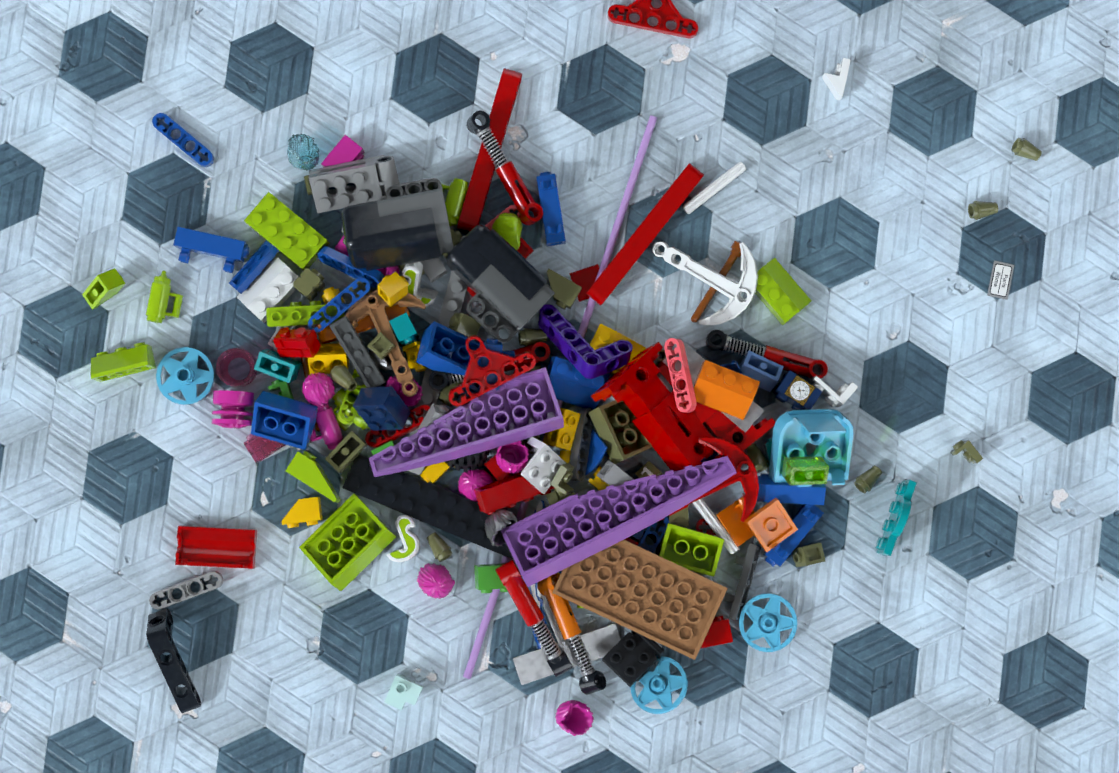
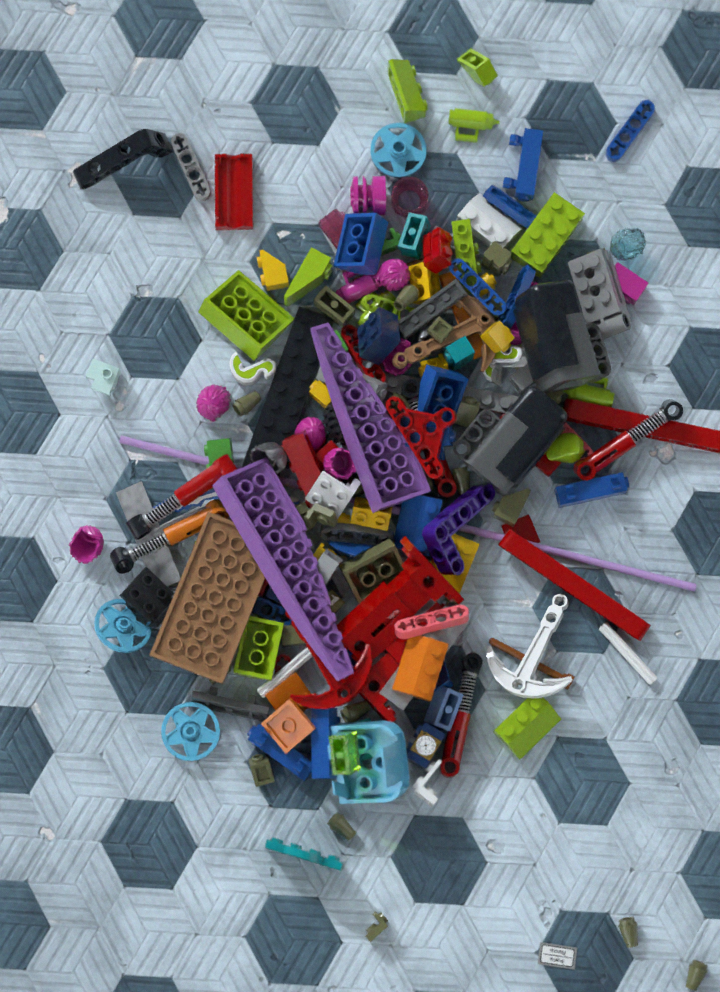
camera: 85 degrees right, 5 degrees down
red brick [700,615,733,649] -> none

